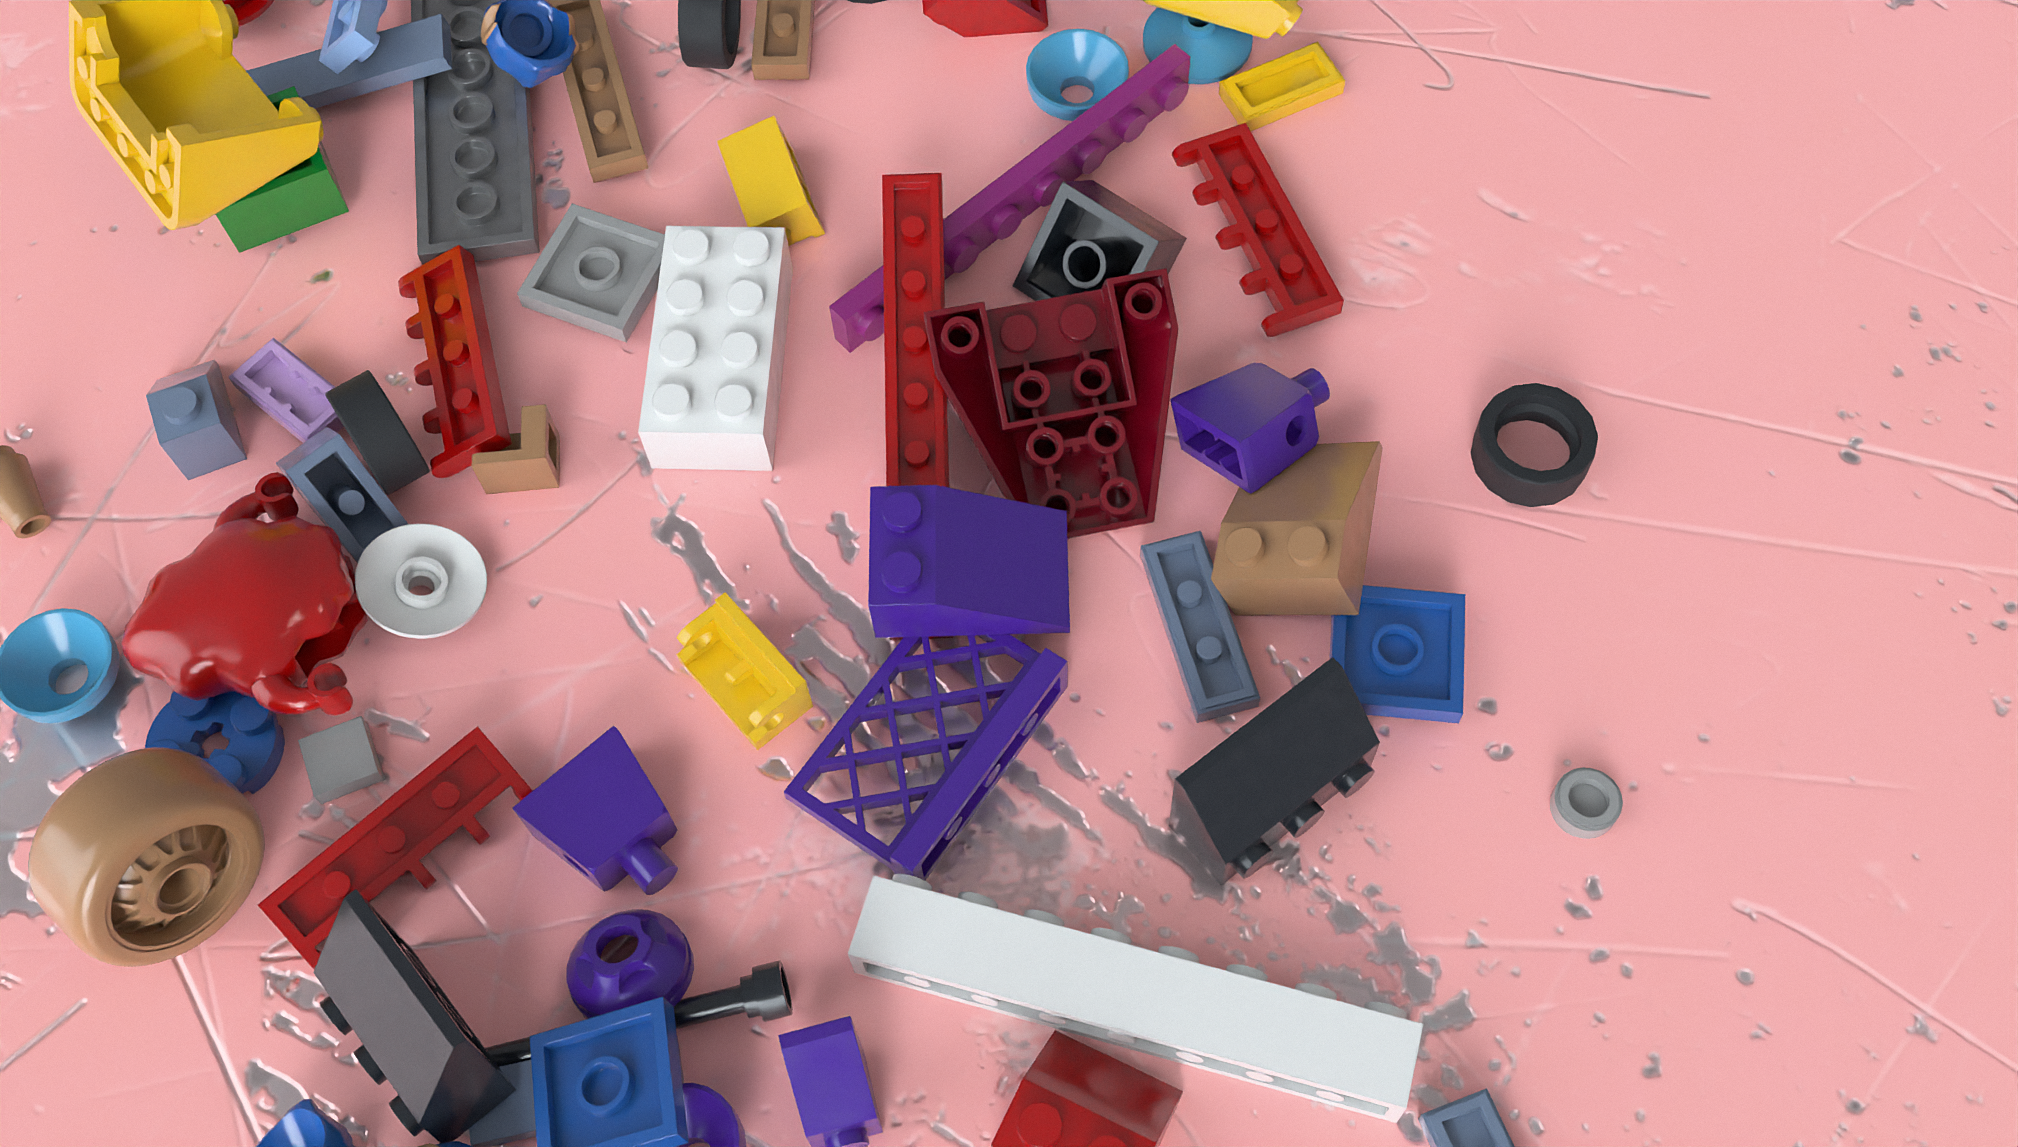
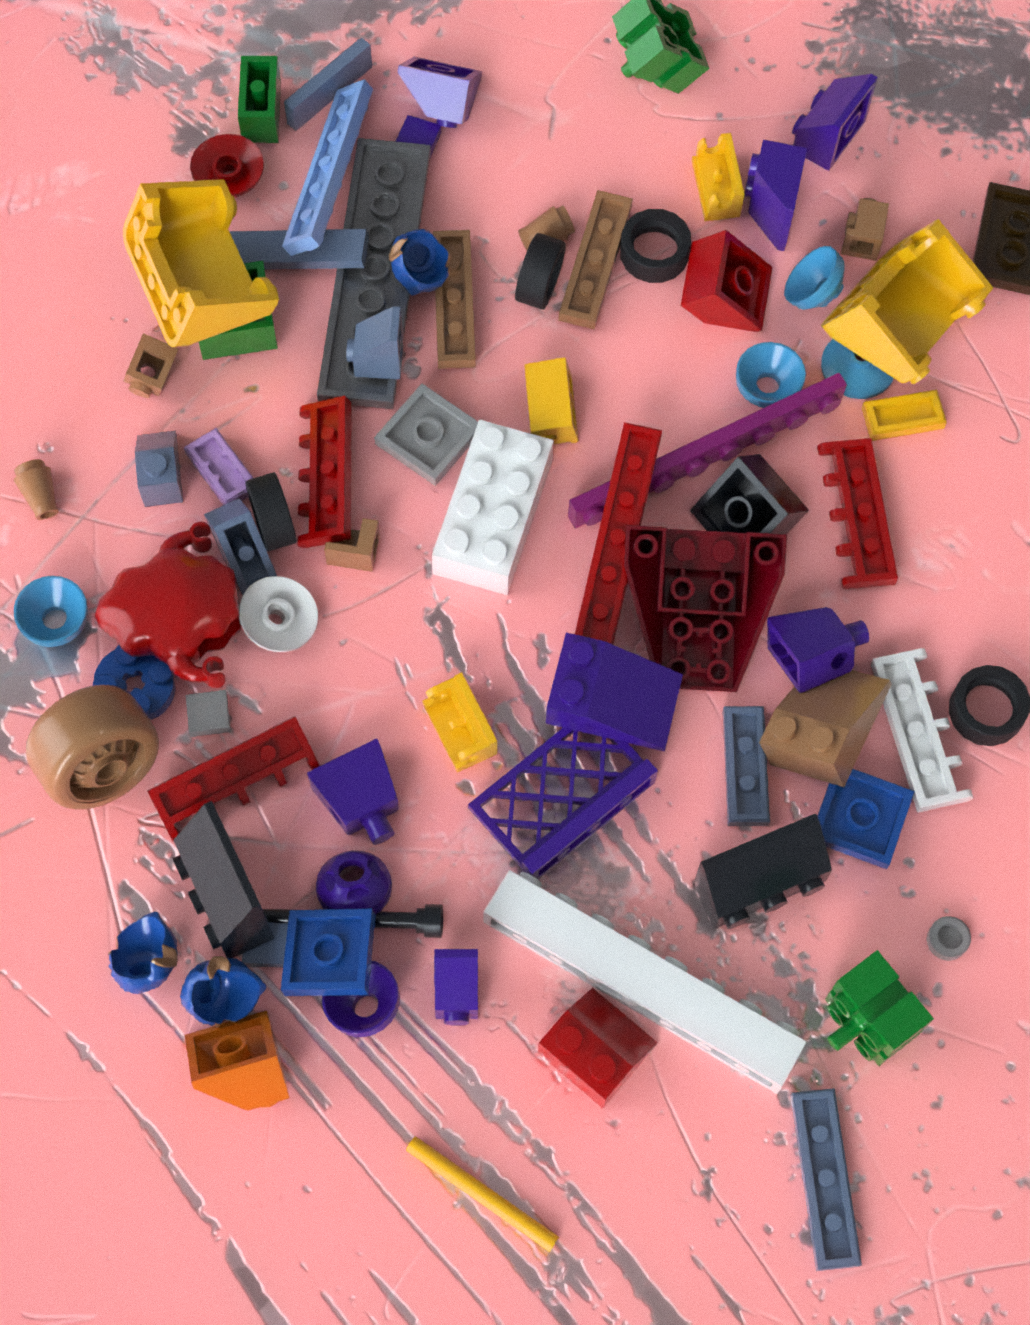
camera: 10 degrees right, 5 degrees up
none -> medium nougat brick [123,333,179,398]
none -> sand blue slope [346,306,404,380]
none -> green brick [825,950,934,1067]
none -> white hinge [871,648,974,813]

